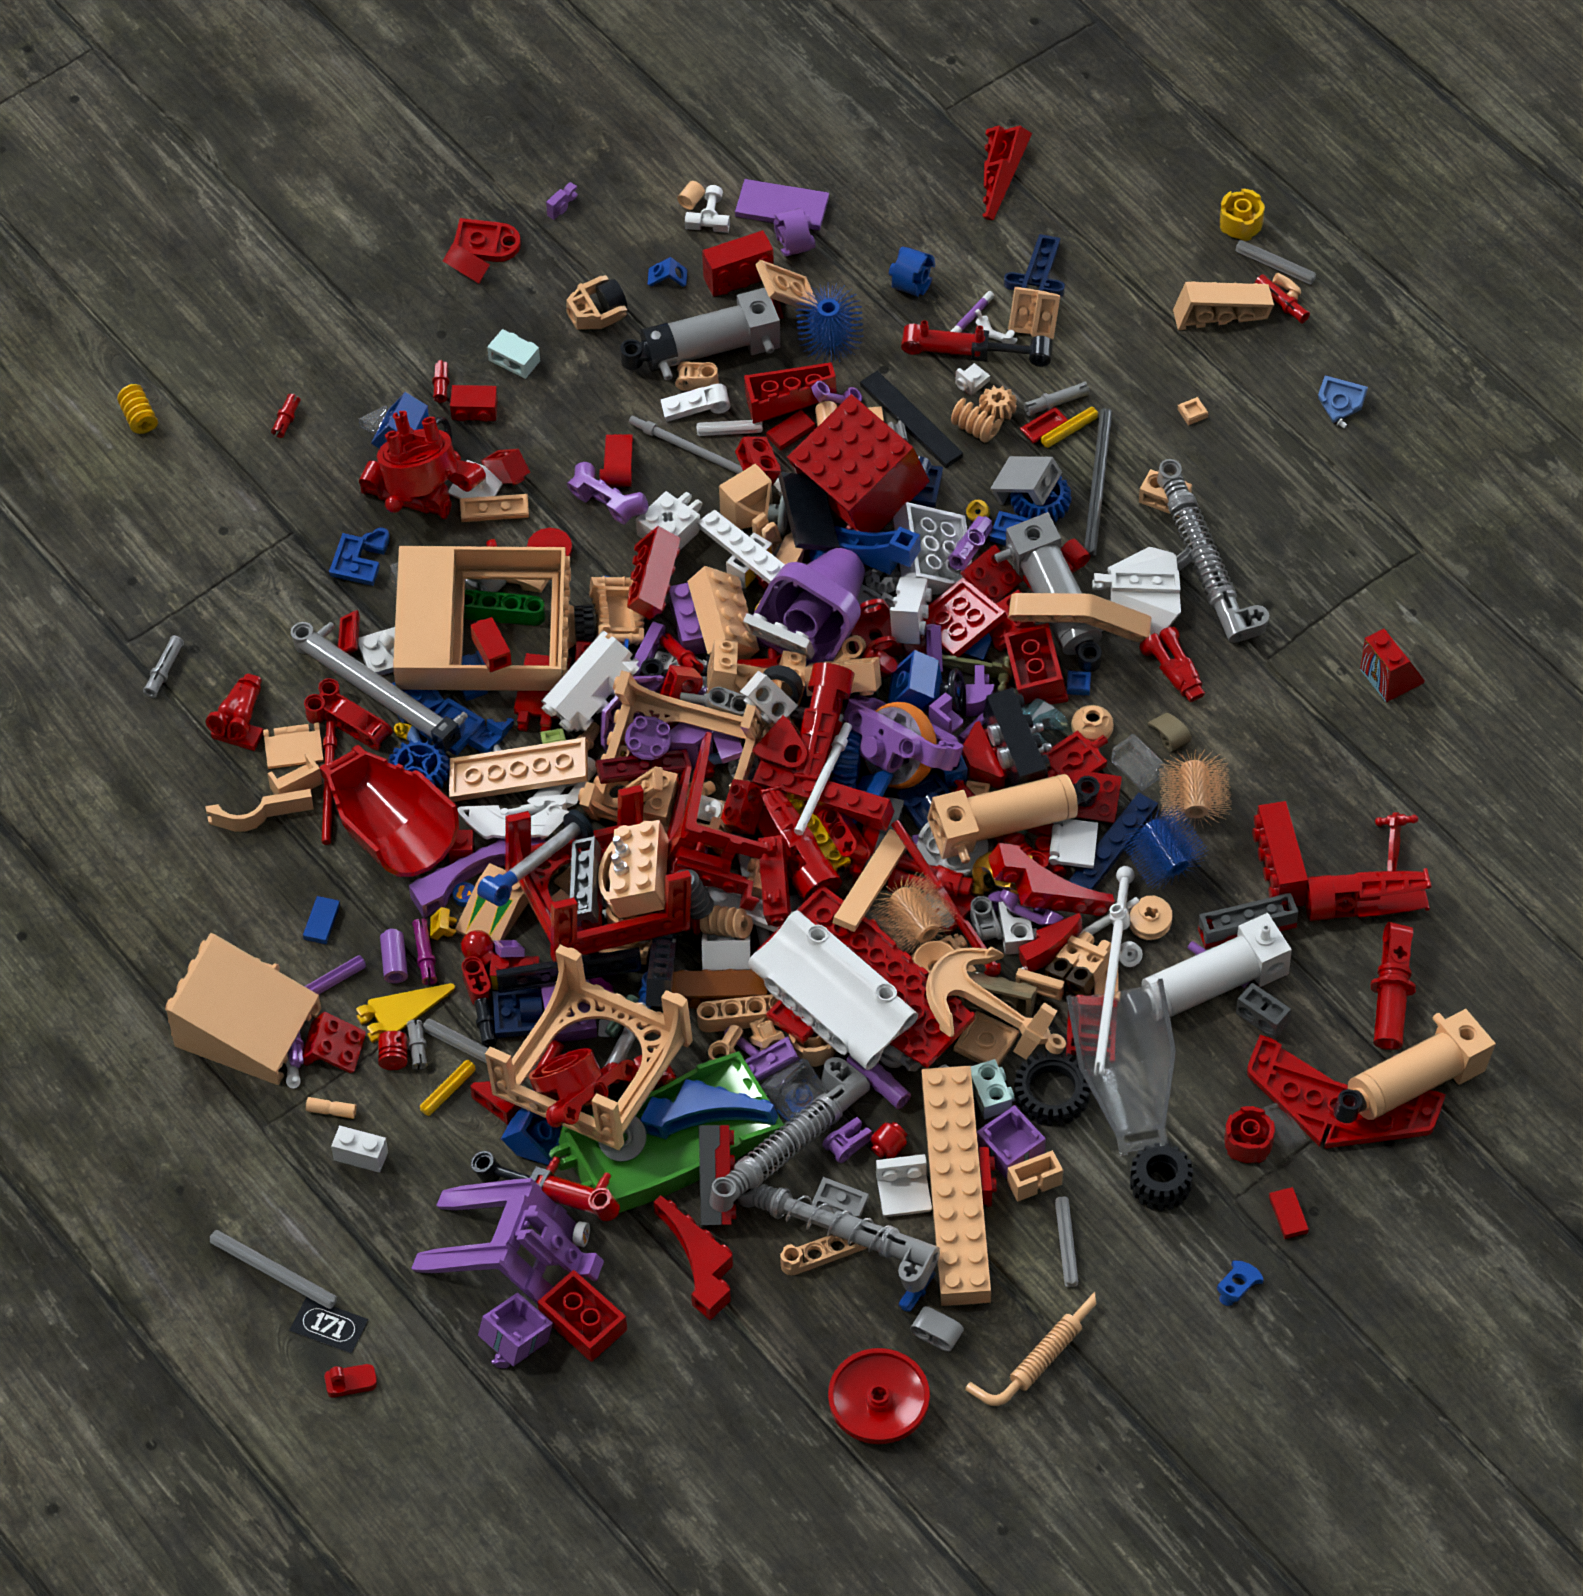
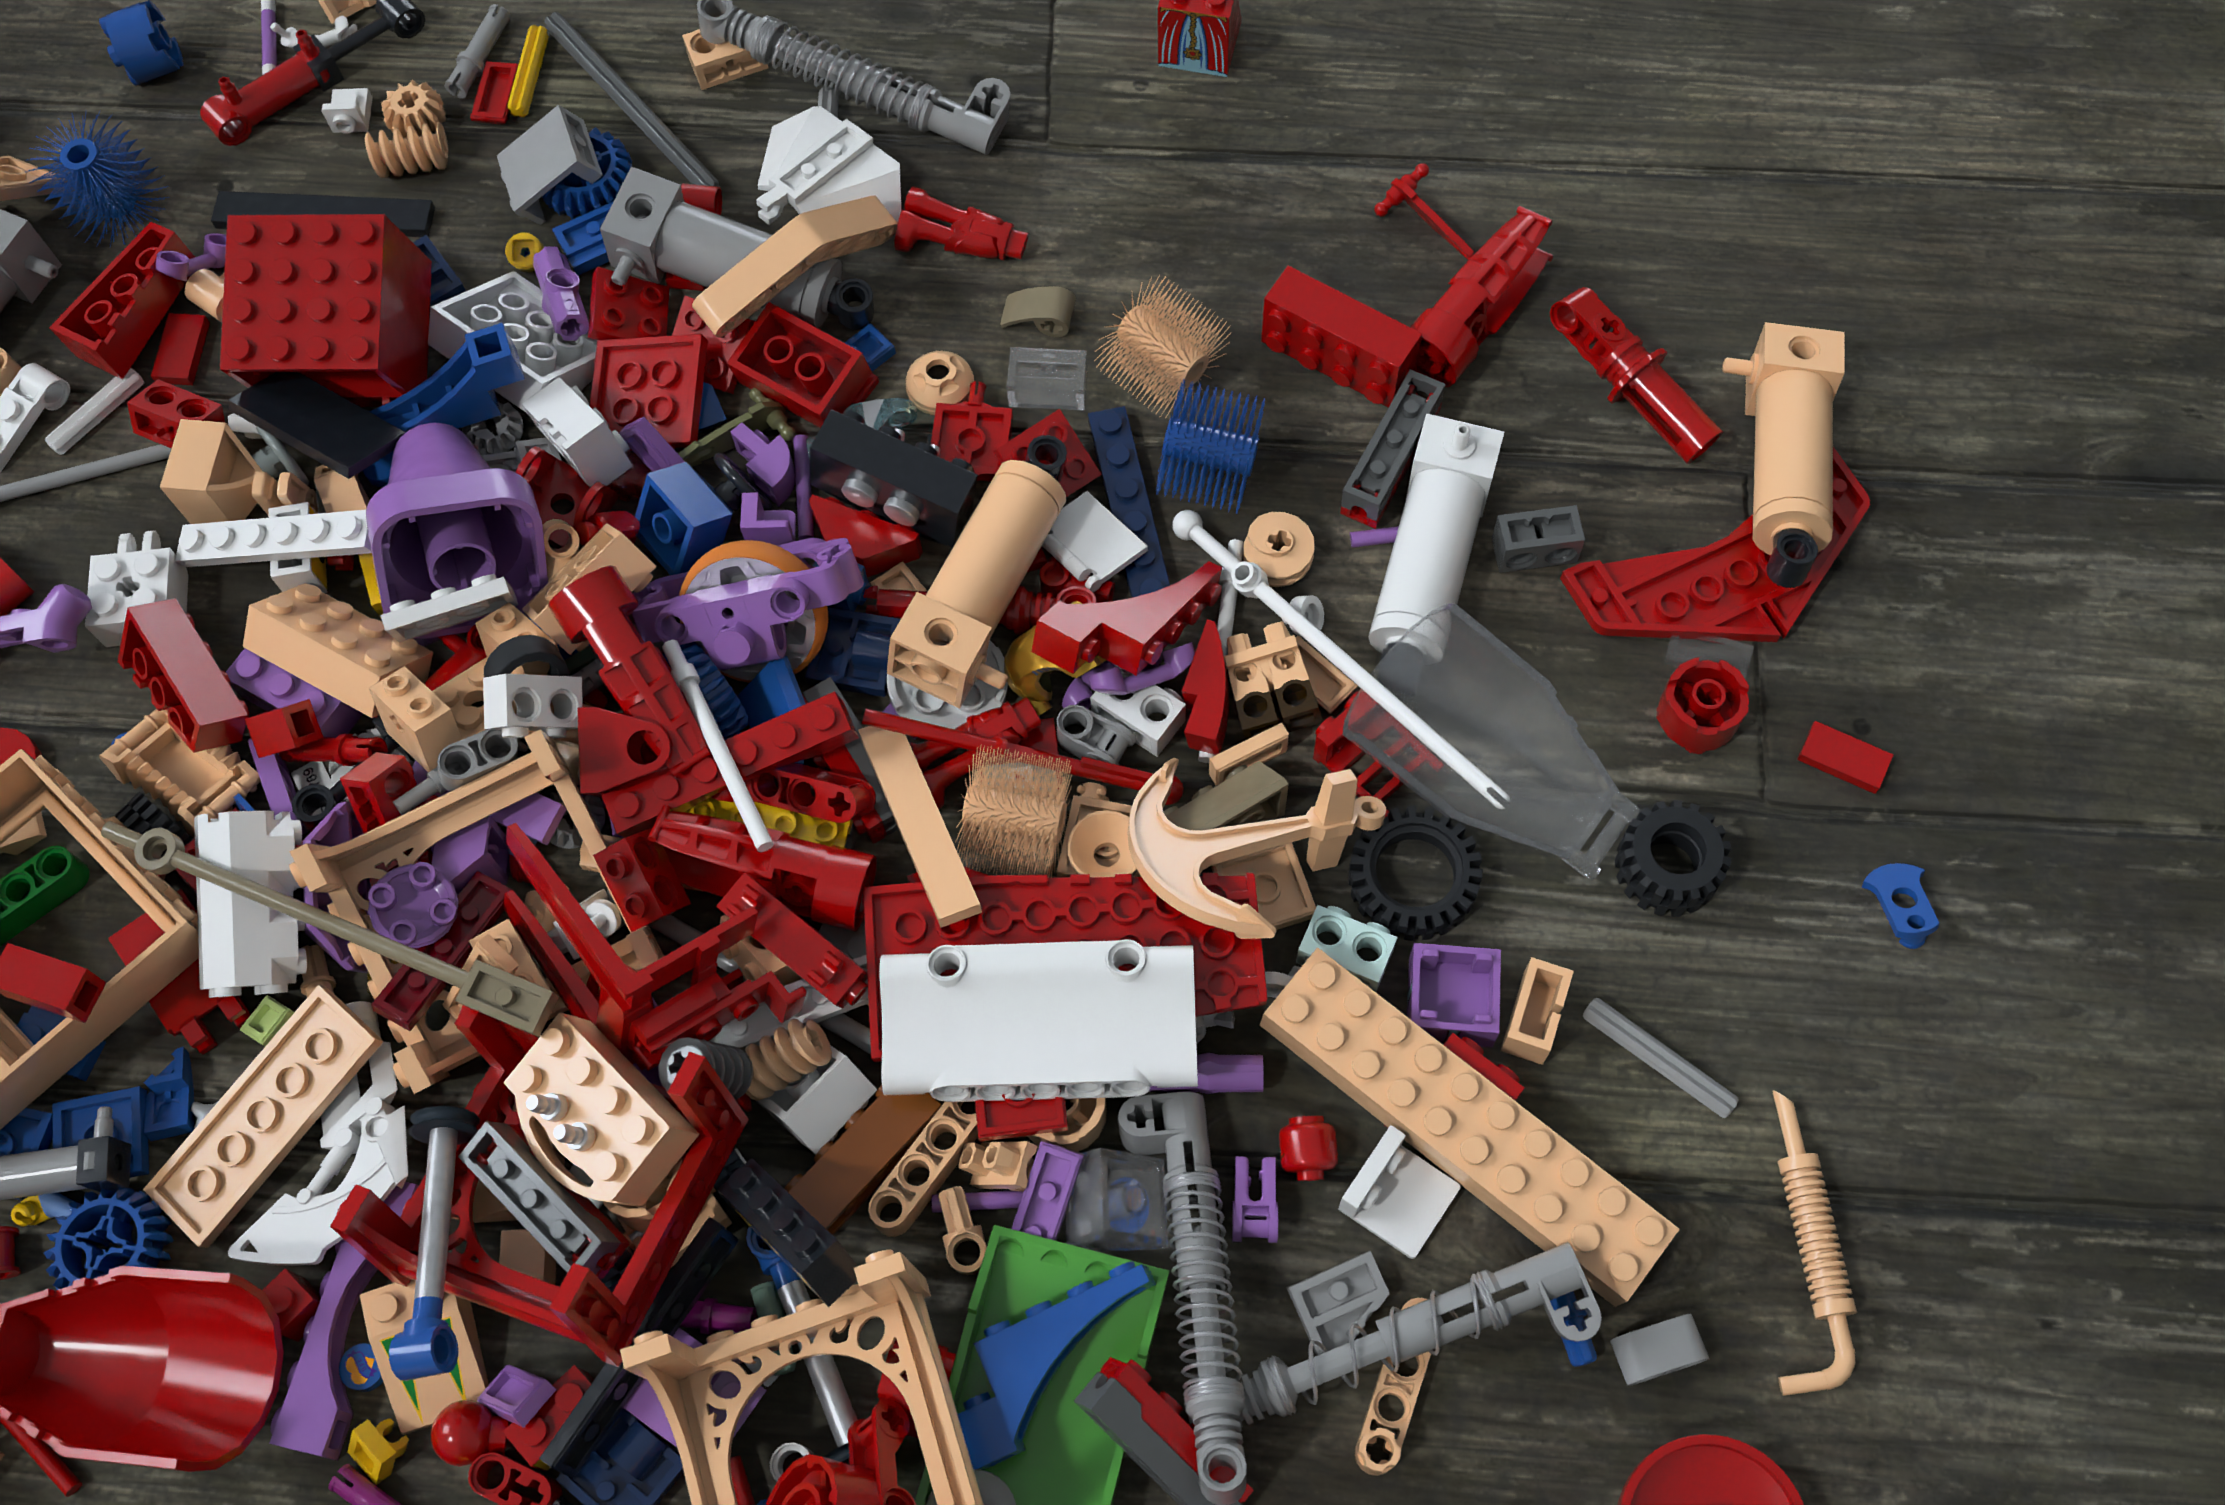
camera: 45 degrees left, 10 degrees up
none -> dark tan bar [101,821,559,1037]
none -> red brick [245,699,324,758]

